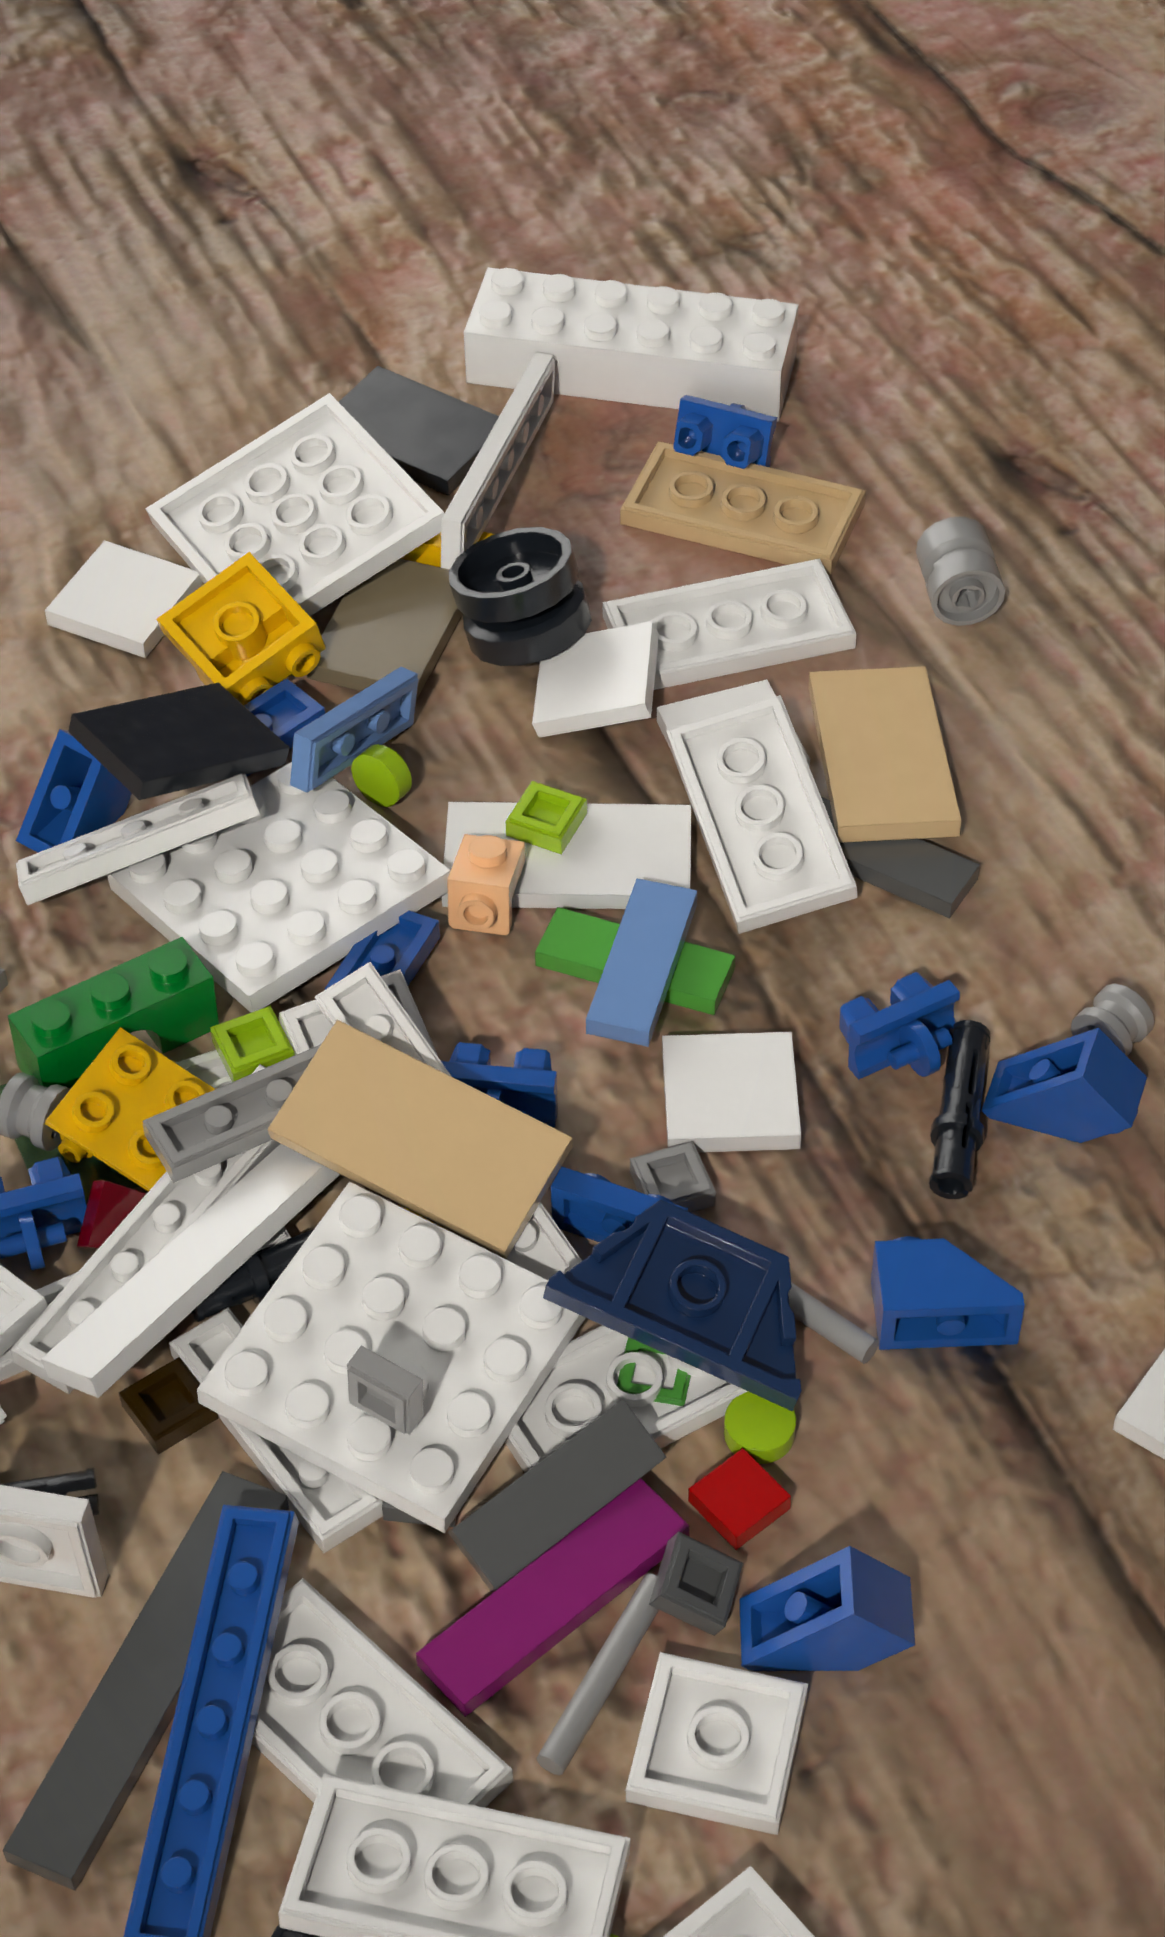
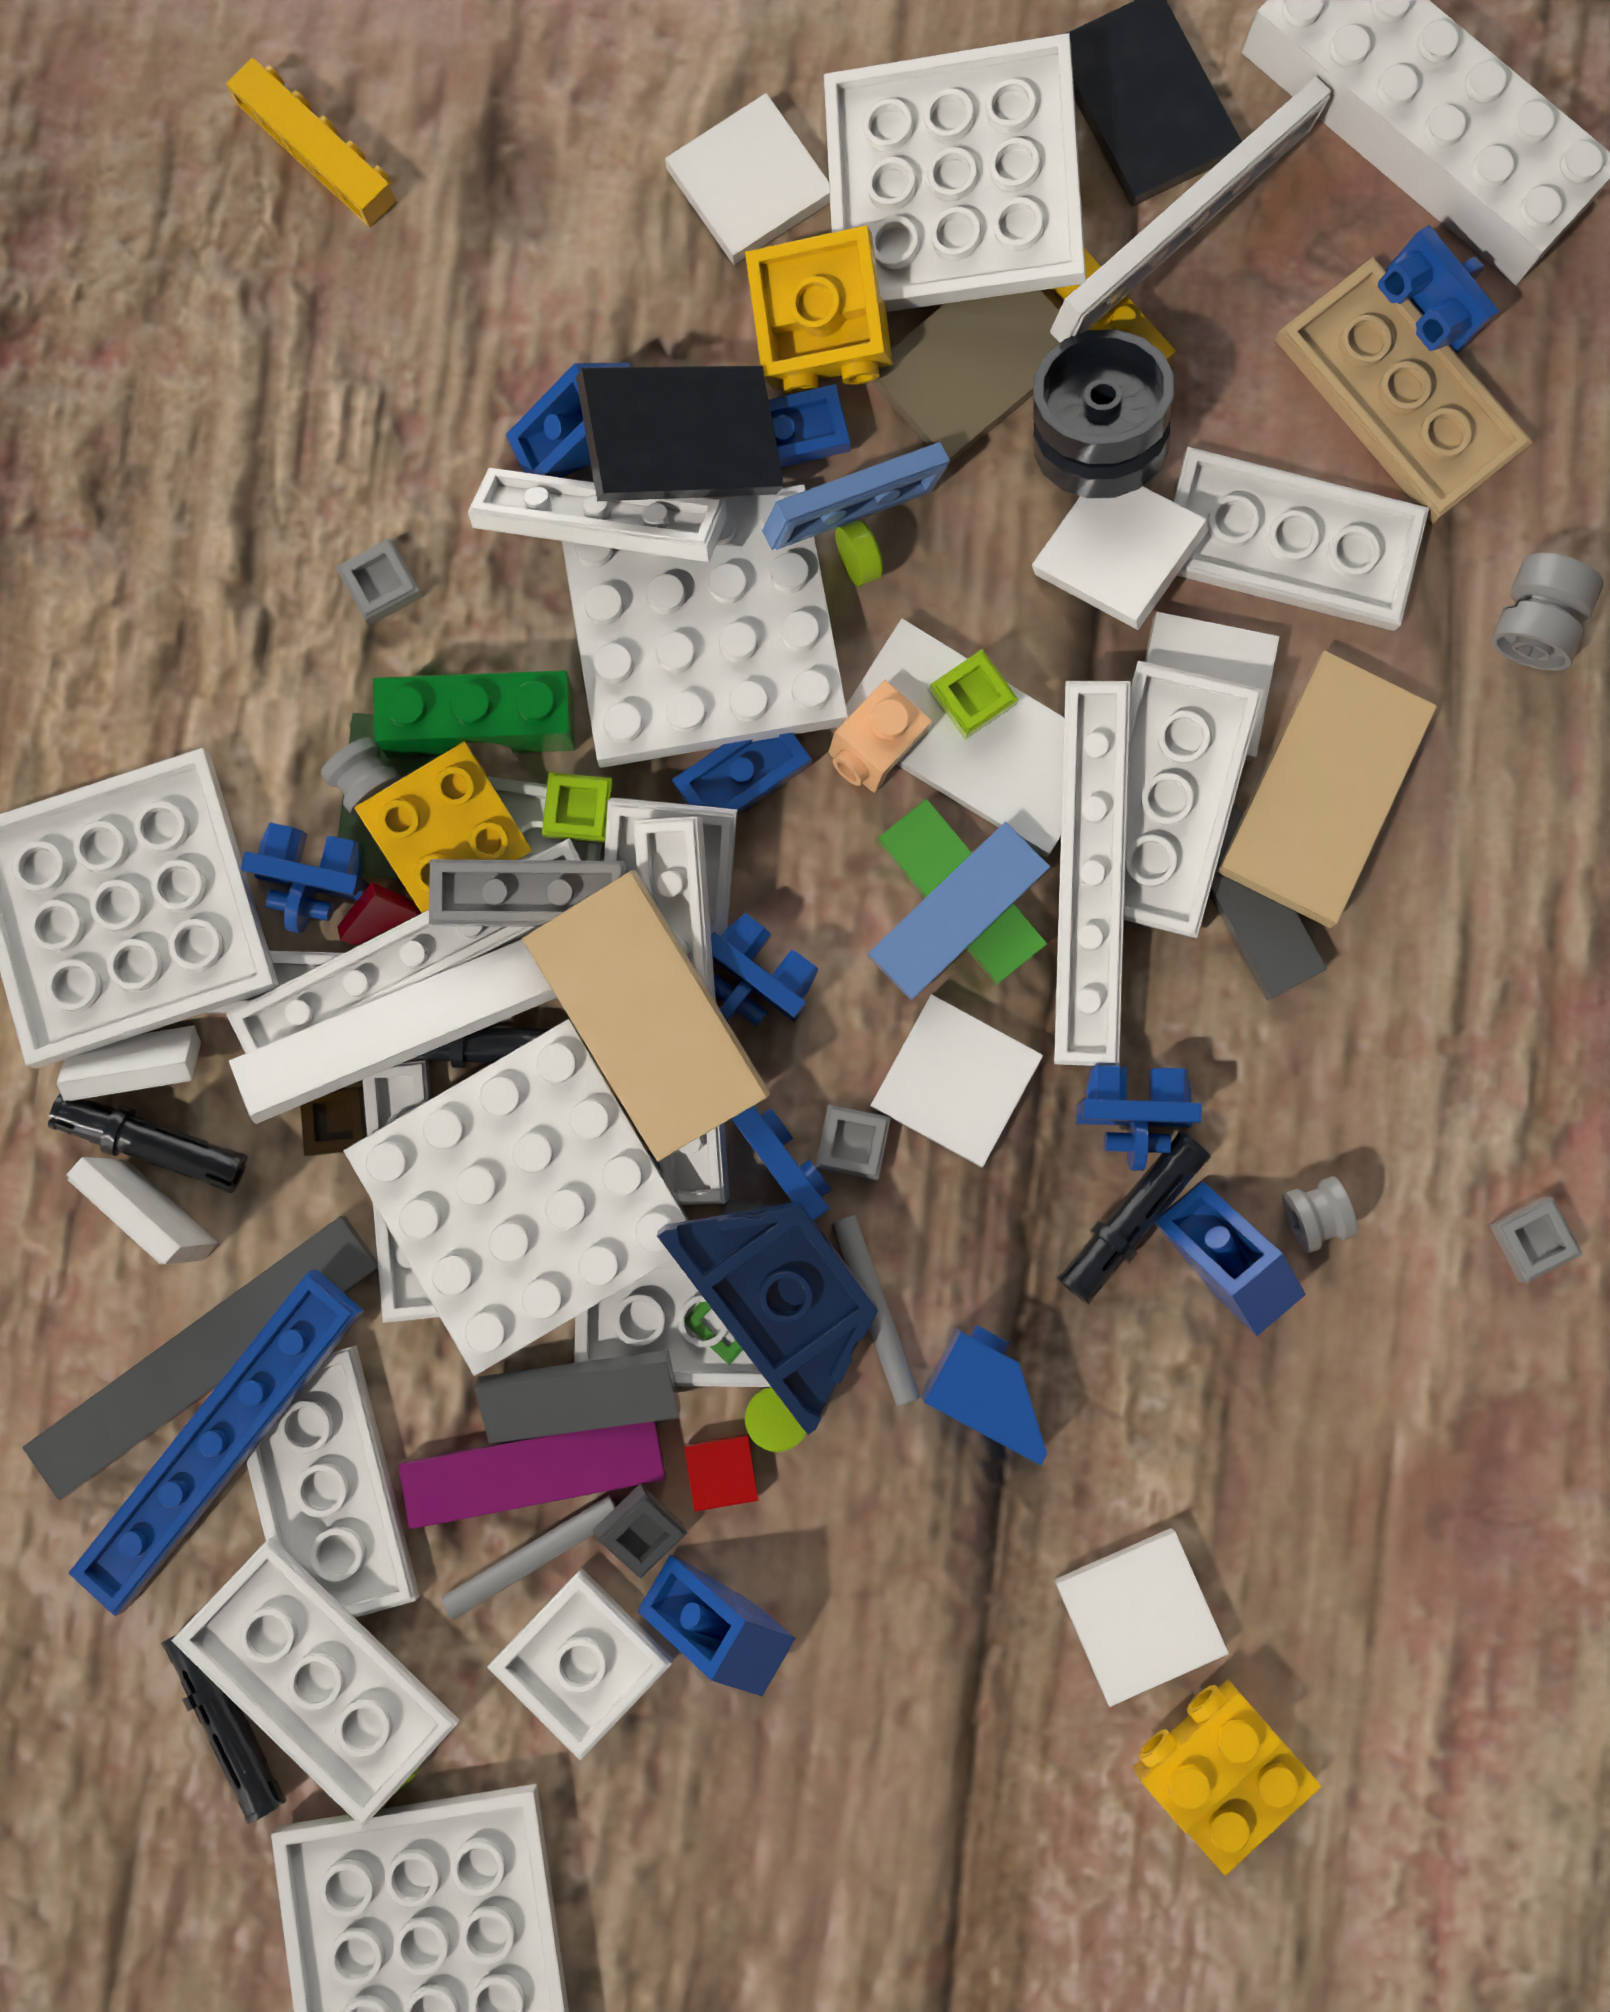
camera: 30 degrees right, 35 degrees up
light grey tile [347,1345,424,1435] -> none
none -> white tile [1054,681,1131,1066]

